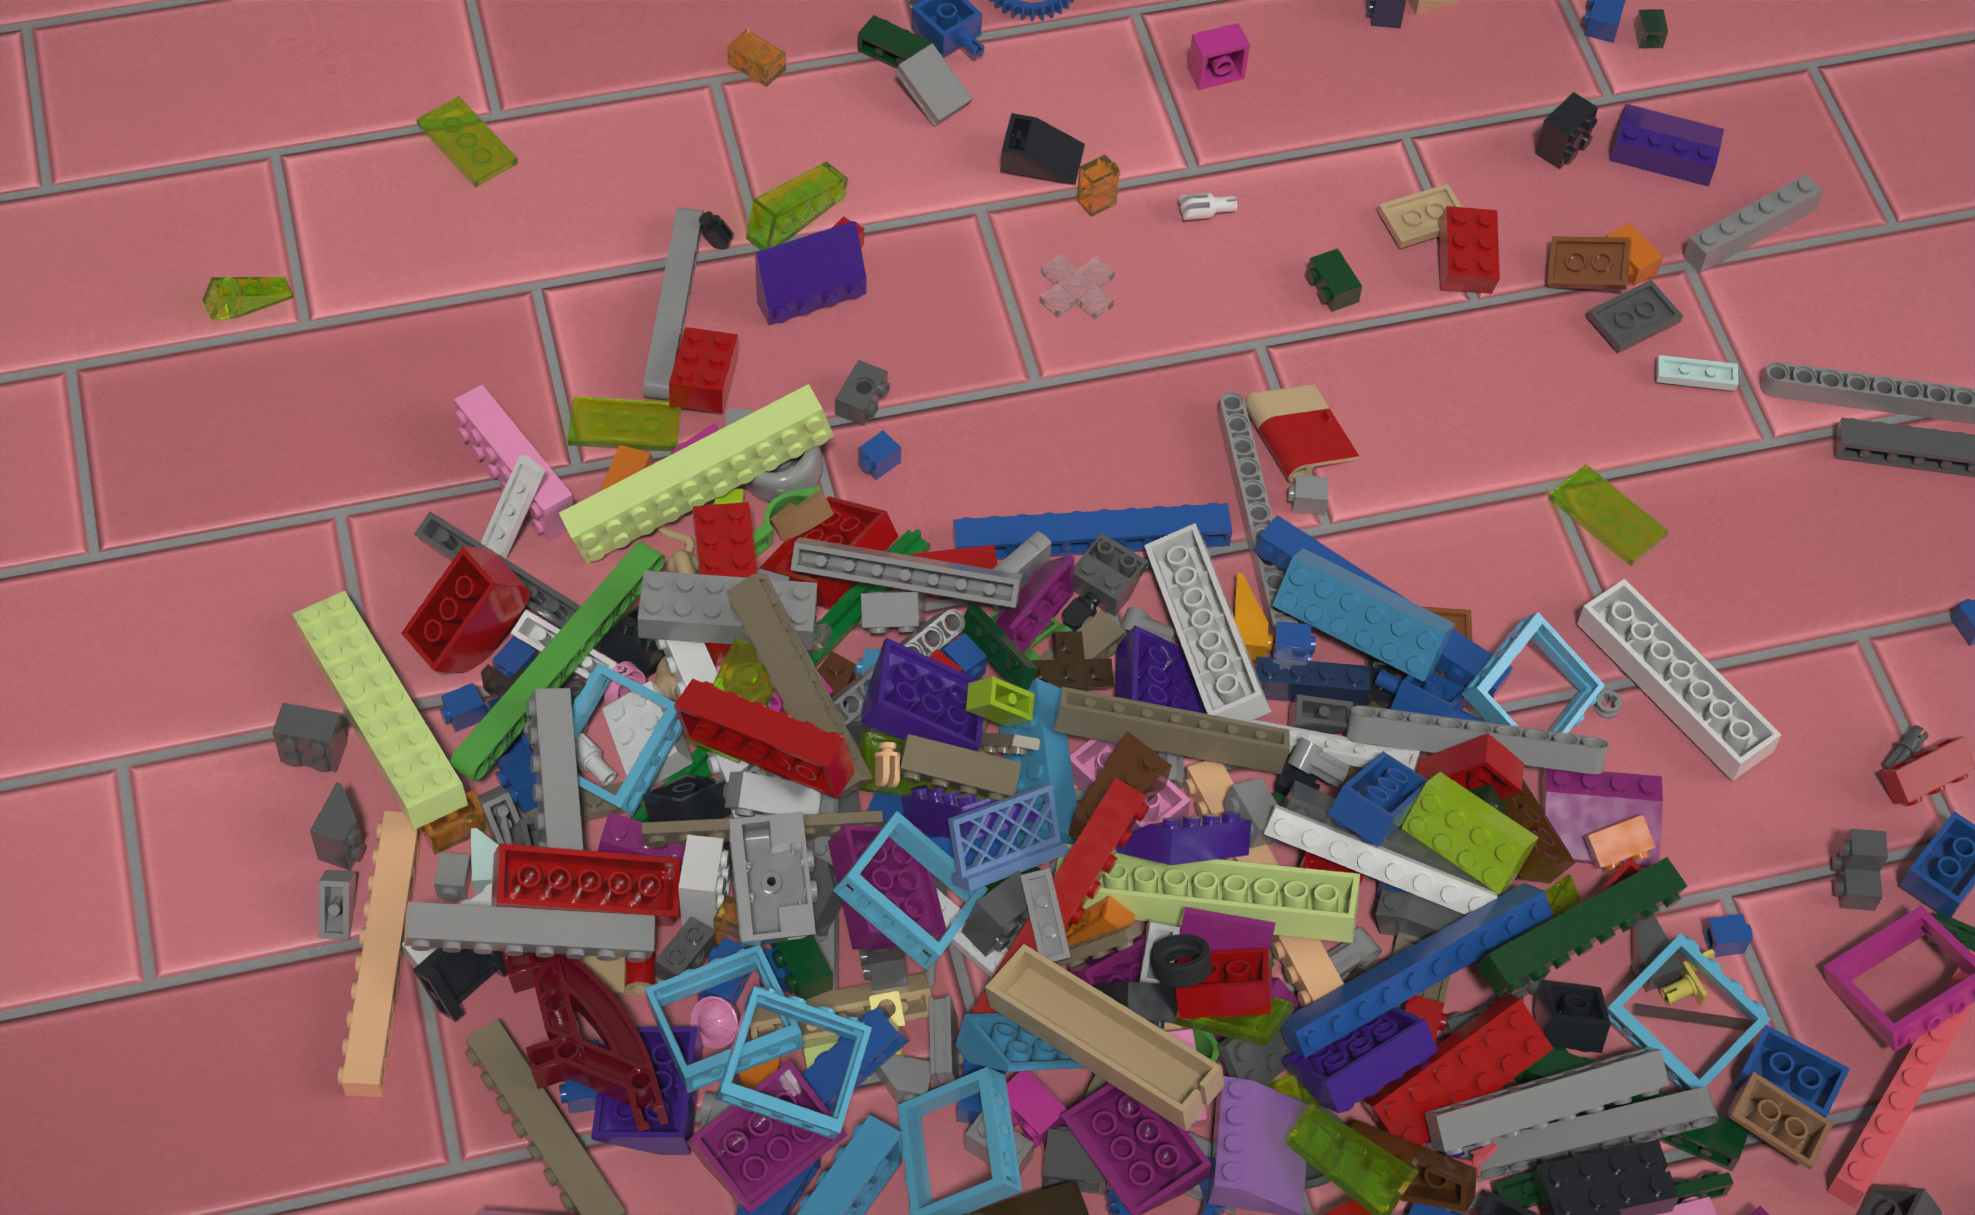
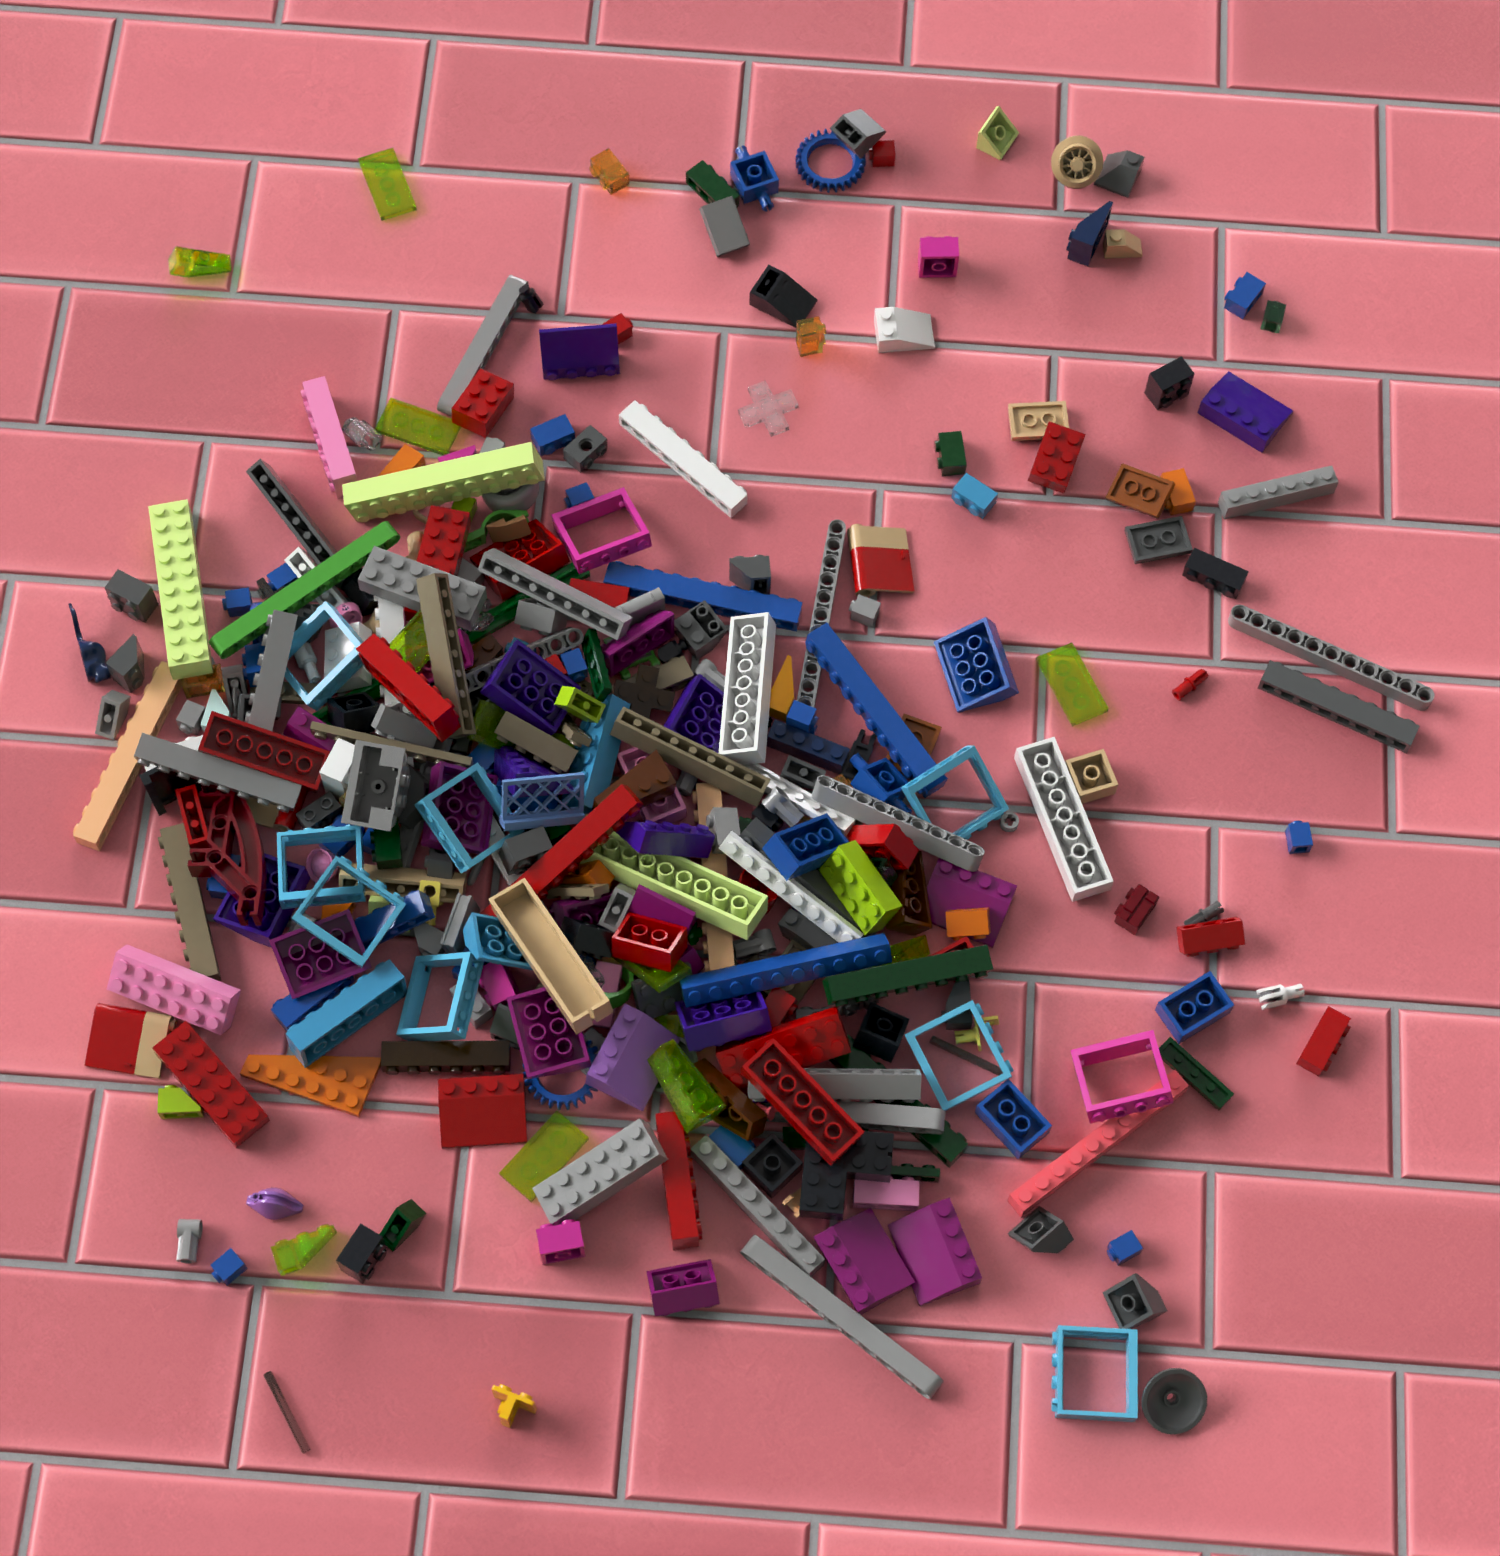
camera: 20 degrees right, 10 degrees up
red brick [401,546,530,672] -> none
white plate [481,455,546,559] -> none
clear neon green wedge [746,161,848,251] -> none
light nougat arm [874,742,901,788] -> none
light grey plate [1020,868,1072,963] -> none
black tyre [1152,934,1212,988] -> none
white arm [1178,193,1237,220] -> none
dark azure brick [1272,548,1455,682] -> none
light aqua plate [1656,355,1738,391] -> none
blue brick [1702,914,1753,957] -> none
medium nougat slope [1727,1072,1834,1170] -> none
dark grey brick [1832,828,1888,911] -> none
none -> dark blue animal [68,603,111,683]
none -> red brick [175,784,210,848]
none -> clear brick [342,417,383,450]
none -> blue brick [530,414,575,456]
none -> dark pink window [551,487,652,574]
none -> white brick [619,400,748,518]
none -> dark grey slope [729,555,771,595]
none -> red brick [741,1038,864,1166]
none -> white slope [874,307,935,353]
none -> blue slope [934,617,1019,713]
none -> dark azure brick [951,473,998,519]
none -> tan brick [1065,749,1118,804]
none -> dark red brick [1114,884,1160,935]
none -> red axle [1172,669,1209,700]
none -> black brick [1182,548,1249,599]

